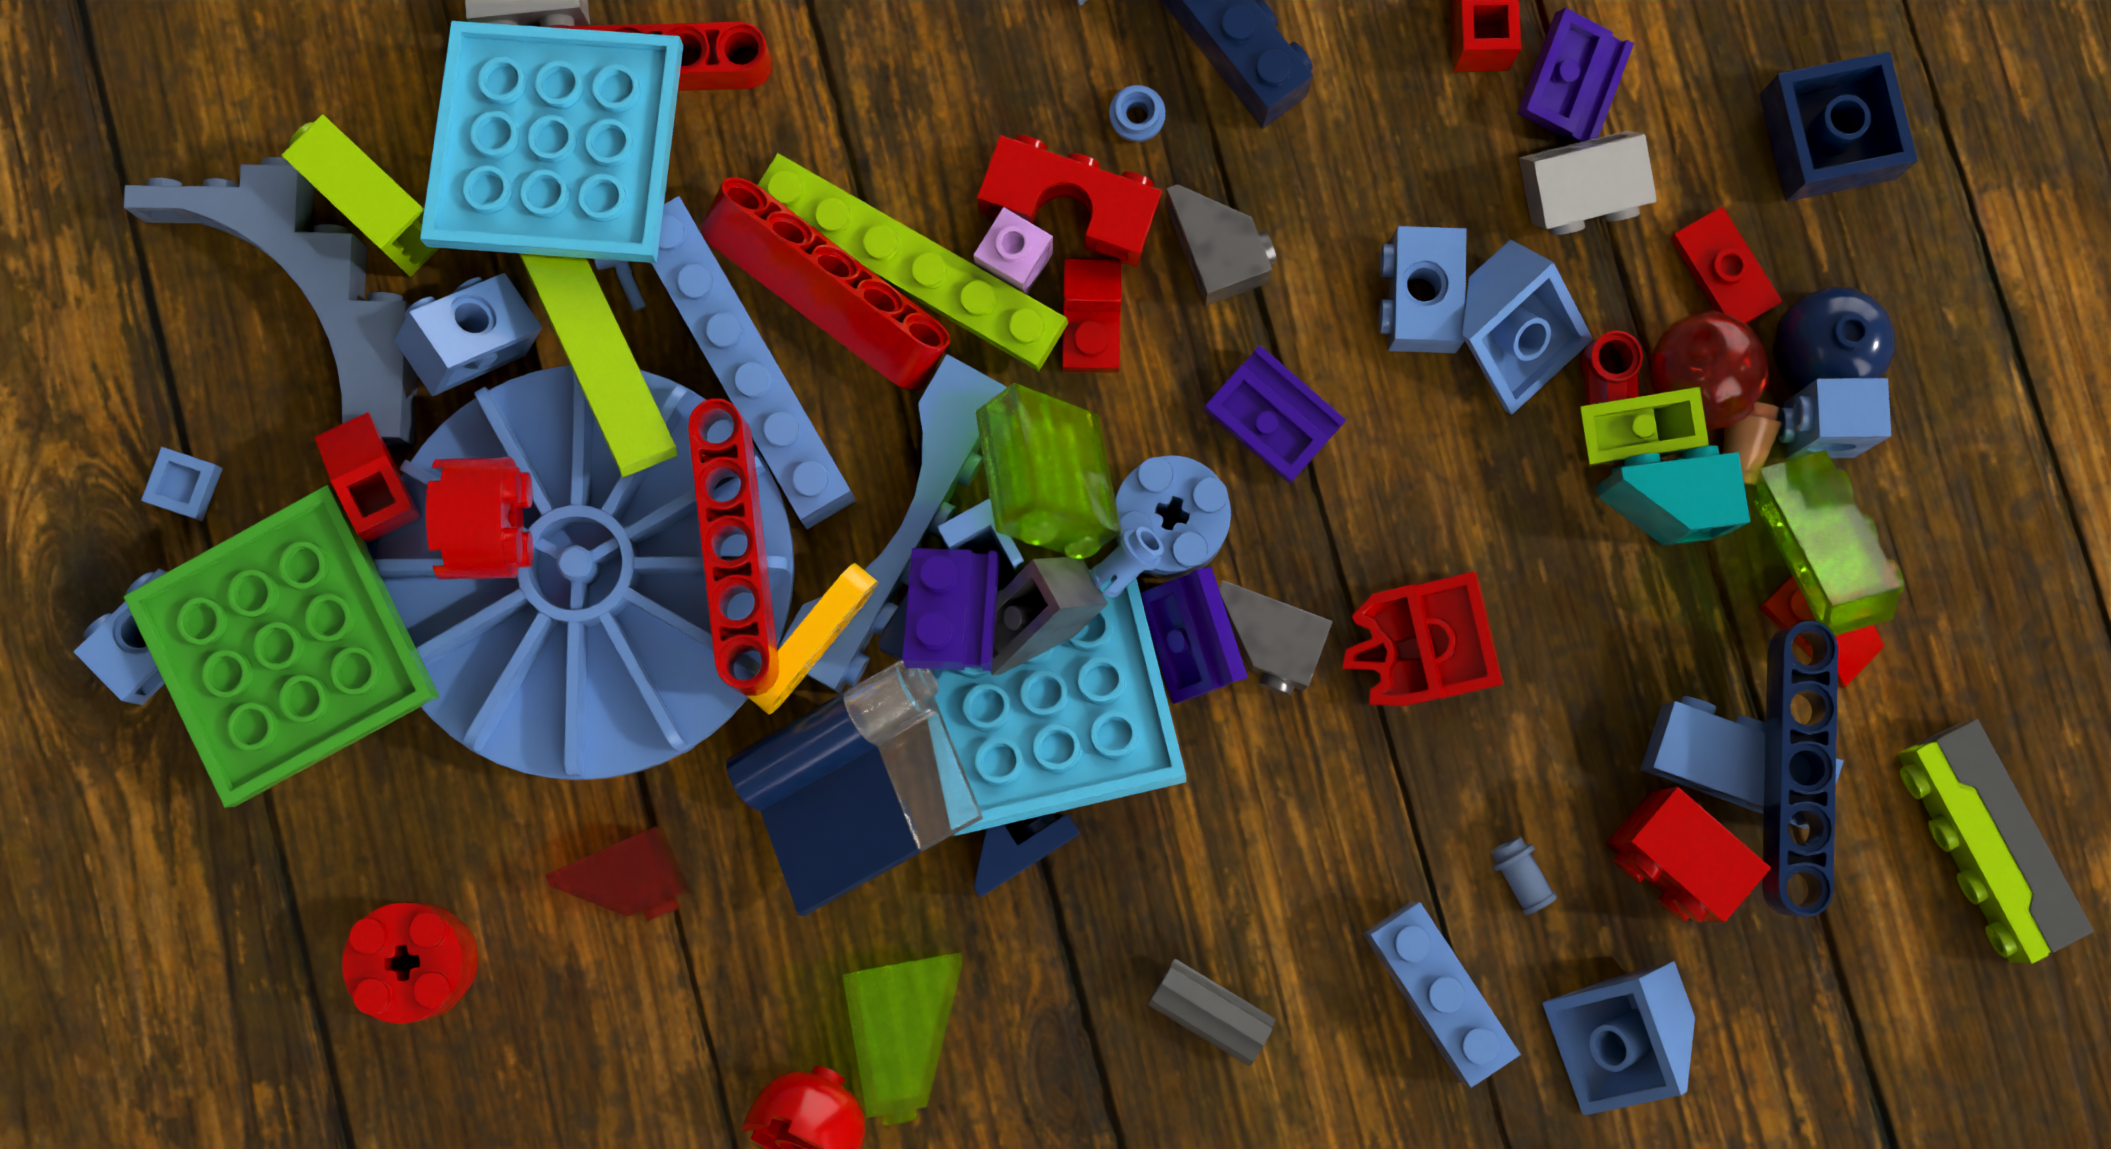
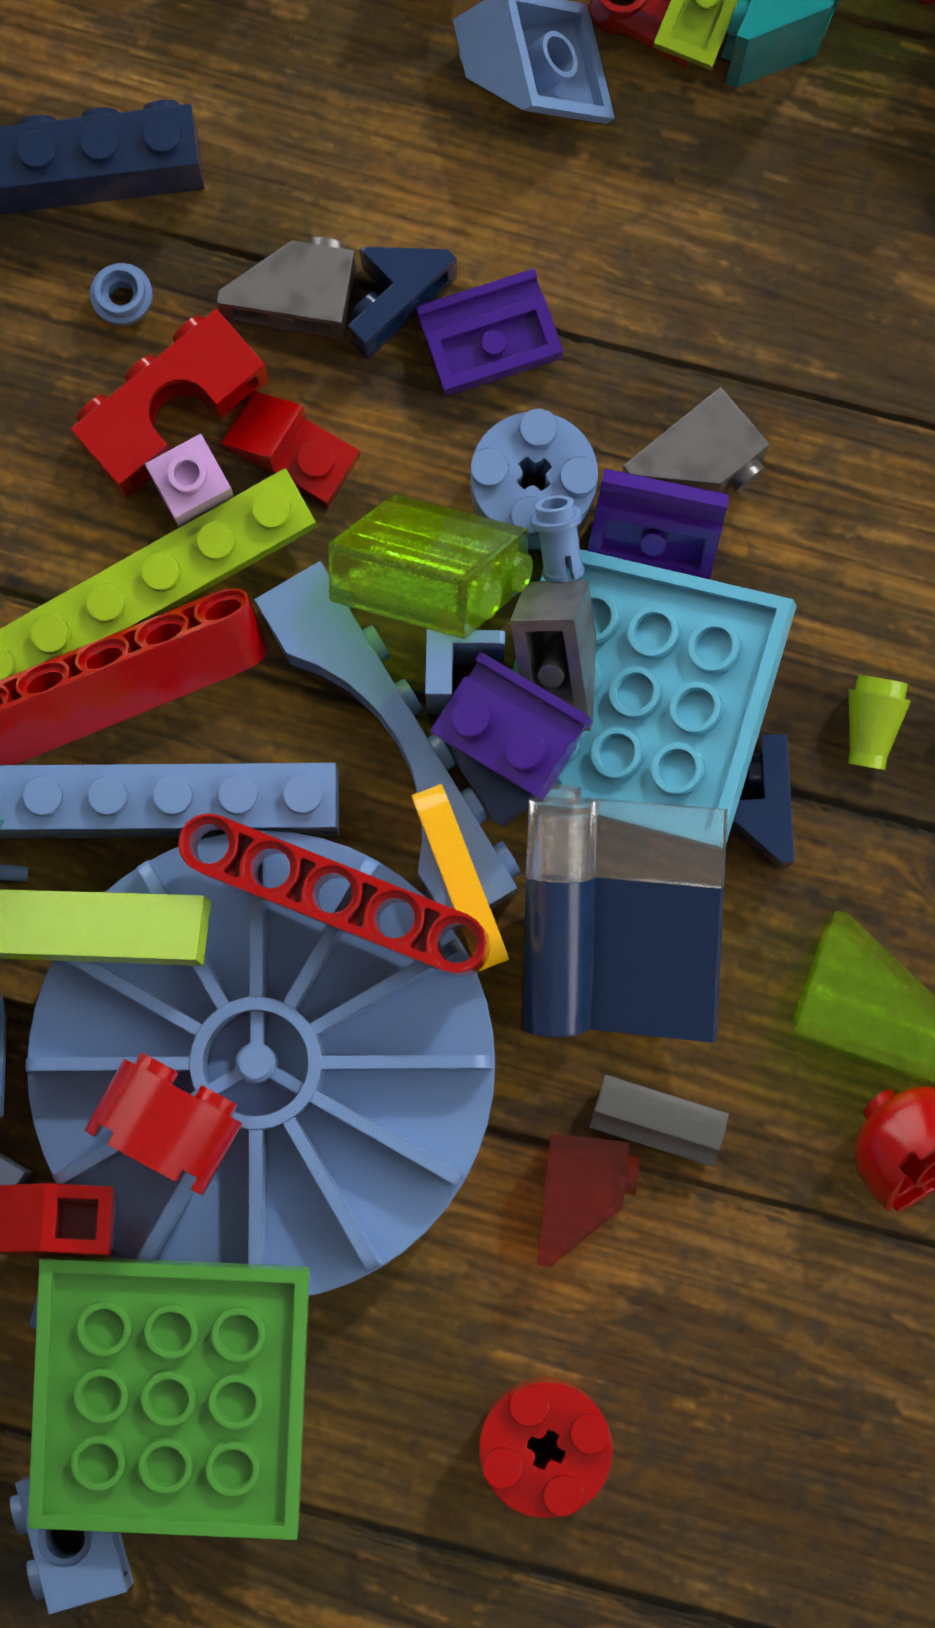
camera: 60 degrees left, 0 degrees up
red plate [1342,571,1504,706] -> none
medium blue brick [1378,226,1467,353] -> none
none -> dark blue slope [348,247,457,360]
none -> dark grey axle [588,1075,729,1167]
none -> lime cone [847,675,911,770]

